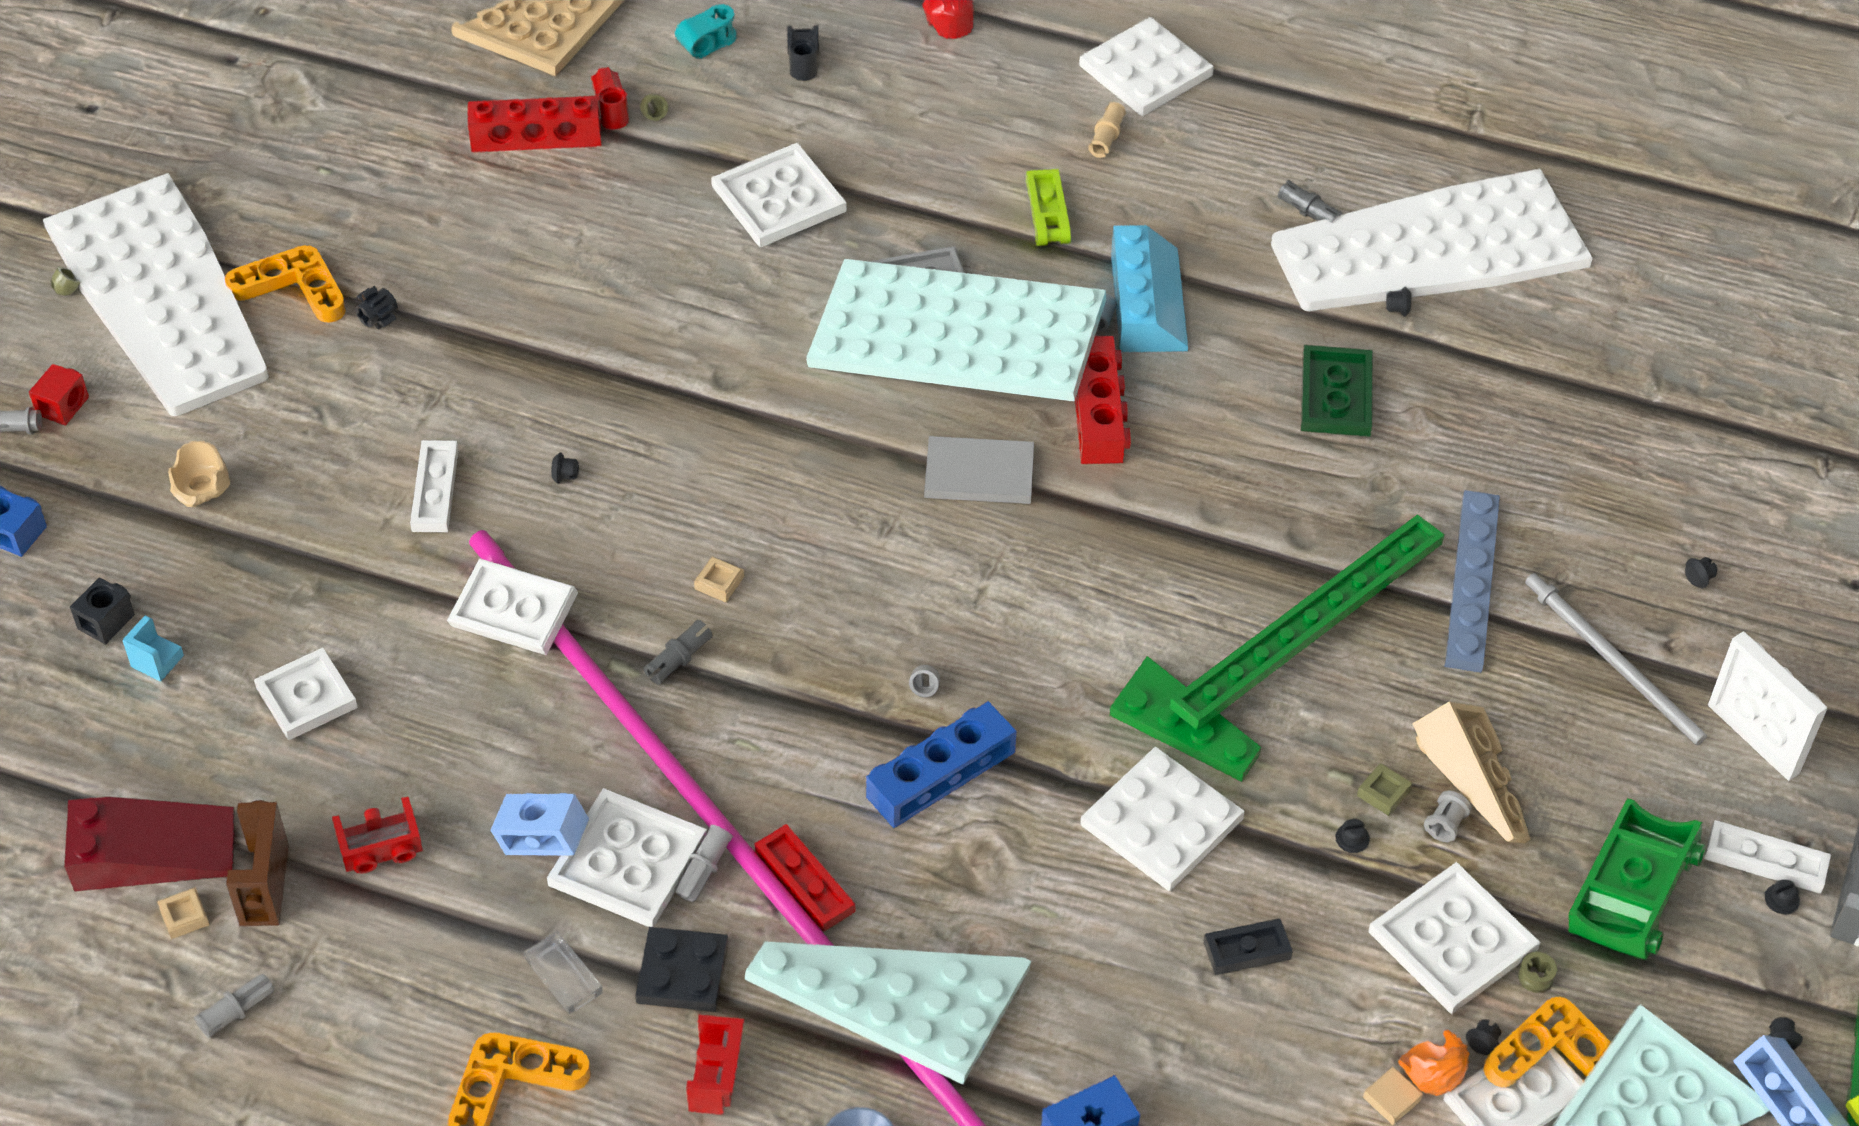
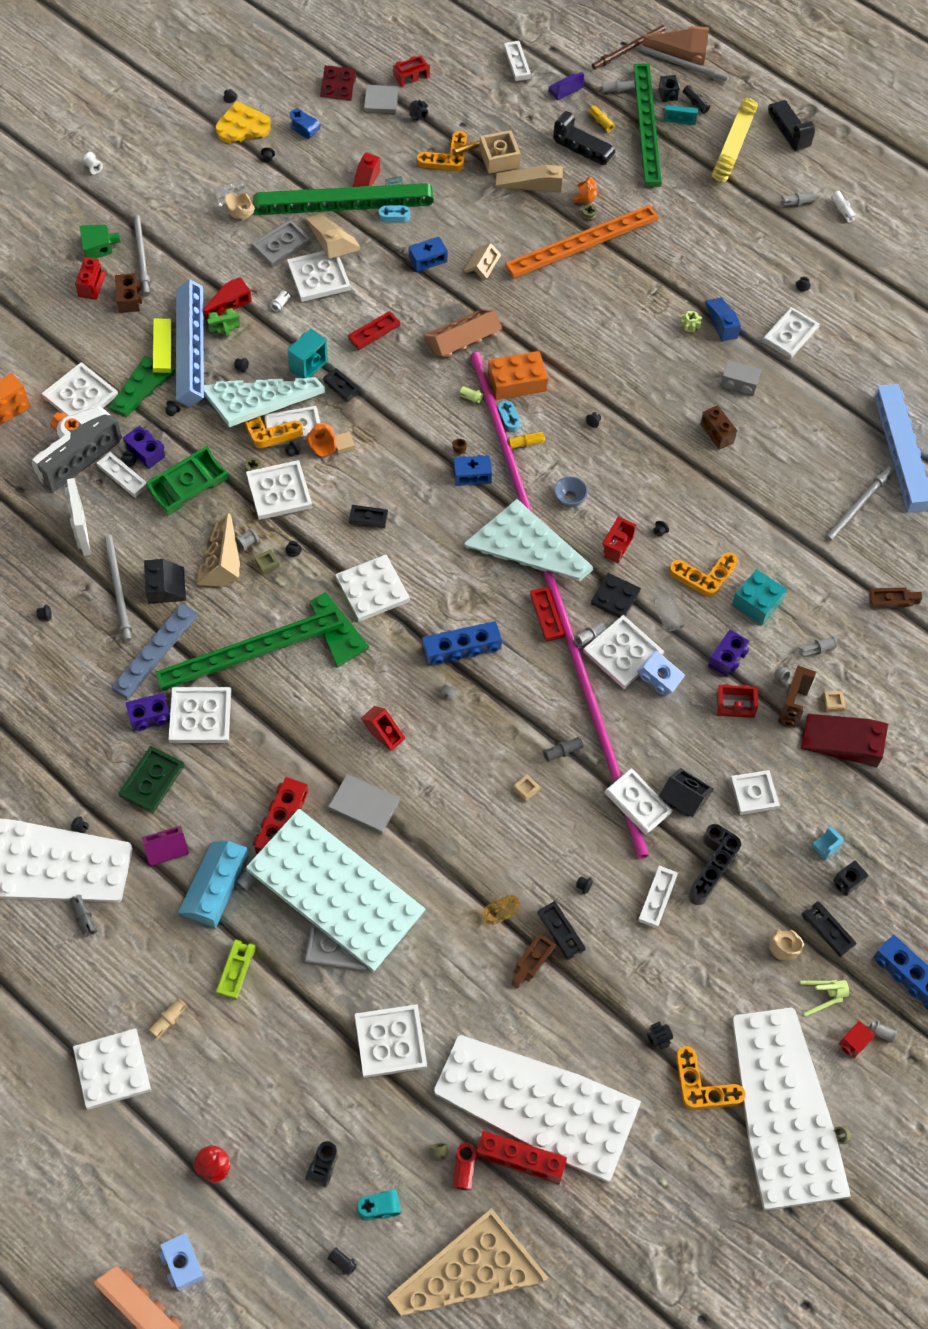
camera: 160 degrees left, 10 degrees up
none -> dark purple brick [123,425,165,469]
none -> dark purple brick [125,692,170,731]
none -> magenta panel [142,825,189,866]
none -> black slope [144,559,186,604]
none -> white plate [169,687,231,743]
none -> red slope [361,706,406,751]
none -> white wing [434,1035,641,1183]
none -> clear yellow beam [483,895,520,925]
none -> reddish brown hinge [511,933,556,988]
none -> black plate [537,901,586,960]
none -> black slope [659,768,714,817]
none -> black beam [689,824,741,905]
none -> dark purple brick [708,630,749,677]
none -> teal brick [732,569,787,625]
none -> light grey hinge [774,667,791,684]
none -> yellowish green plant [799,980,849,1016]
none -> black plate [802,901,857,957]

